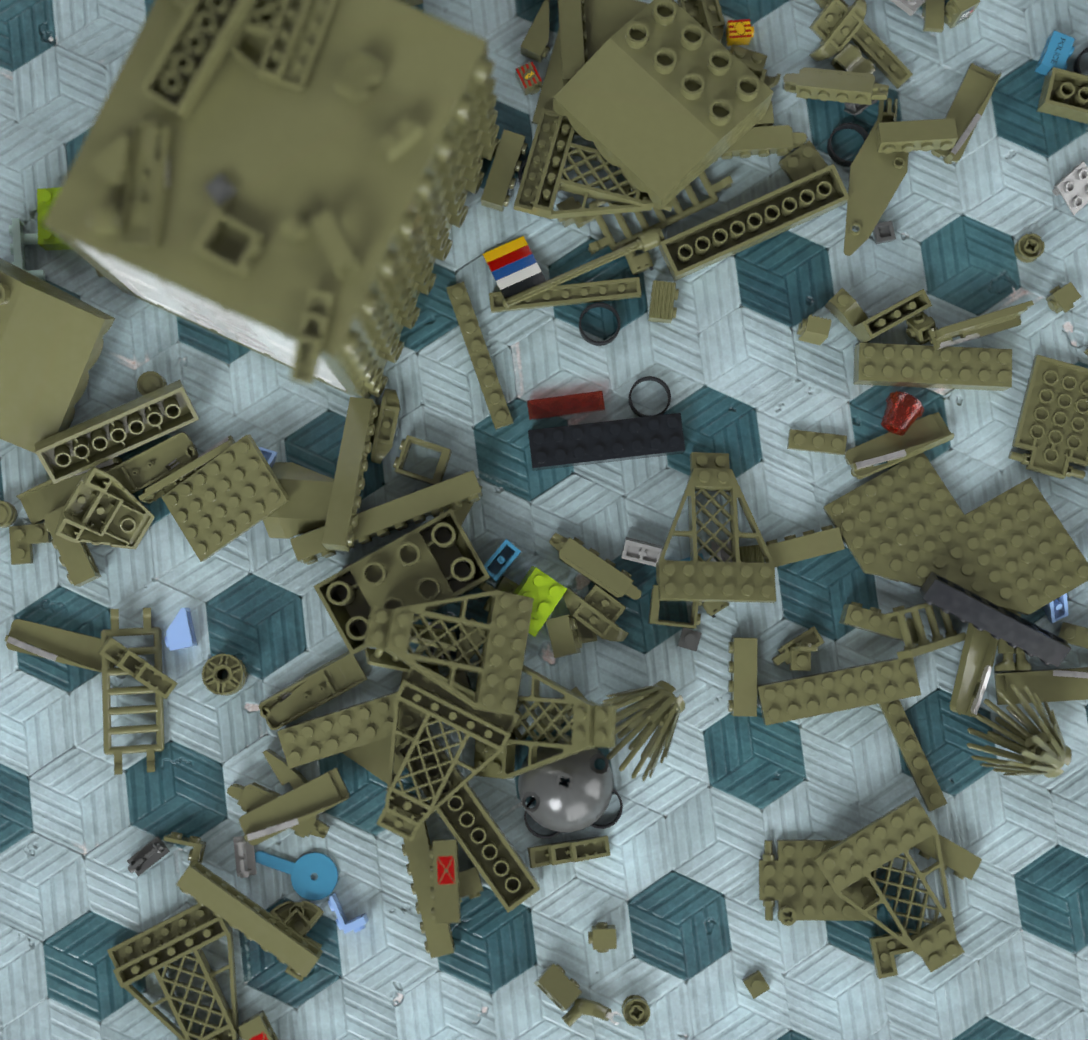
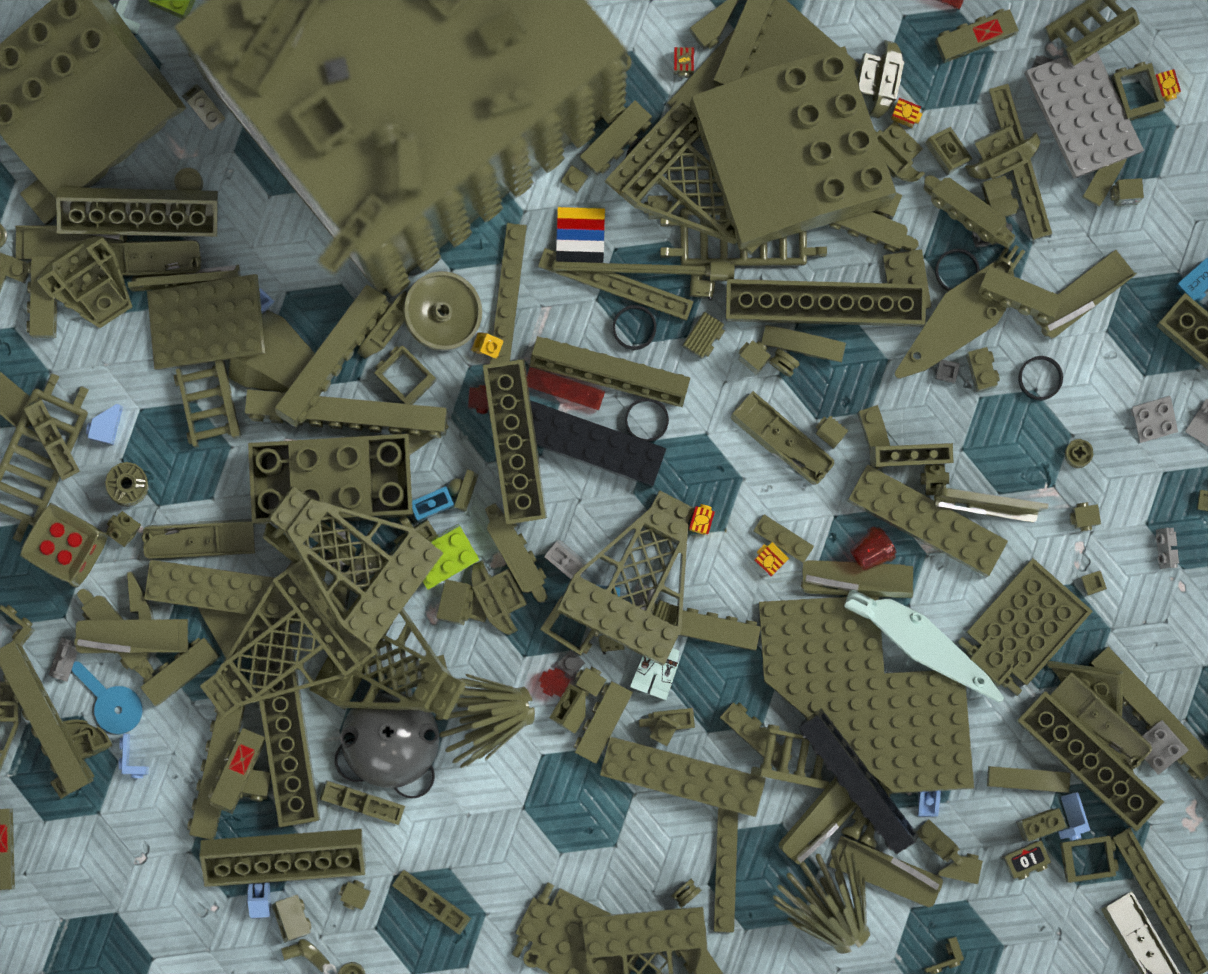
camera: 30 degrees right, 0 degrees up
none -> olive brick [20,179,57,226]
none -> olive piece [20,503,108,588]
none -> olive brick [106,511,141,547]
none -> olive brick [140,638,221,706]
none -> olive fence [174,360,242,448]
none -> olive bracket [182,84,225,130]
none -> olive brick [200,829,366,887]
none -> light blue slope [247,882,271,918]
none -> olive slope [392,869,471,935]
none -> olive dish [403,271,482,351]
none -> olive tile [448,469,479,512]
none -> clear red brick [468,385,489,414]
none -> yellow bracket [471,332,503,358]
none -> olive brick [483,359,547,524]
none -> olive brick [529,336,690,408]
none -> clear red brick [539,667,571,698]
none -> olive slope [549,684,586,734]
none -> olive plate [561,165,588,193]
none -> olive brick [575,666,607,697]
none -> light aqua hips [630,648,679,700]
none -> olive wheel [671,878,702,908]
none -> brick [689,504,715,536]
none -> olive piece [731,391,834,485]
none -> olive brick [739,340,771,375]
none -> yellow brick [755,542,789,577]
none -> olive slope [761,325,846,363]
none -> olive wheel [768,348,800,377]
none -> light aqua wing [844,589,1004,702]
none -> olive slope [925,127,973,176]
none -> olive brick [966,347,1000,393]
none -> black tyre [1018,356,1063,400]

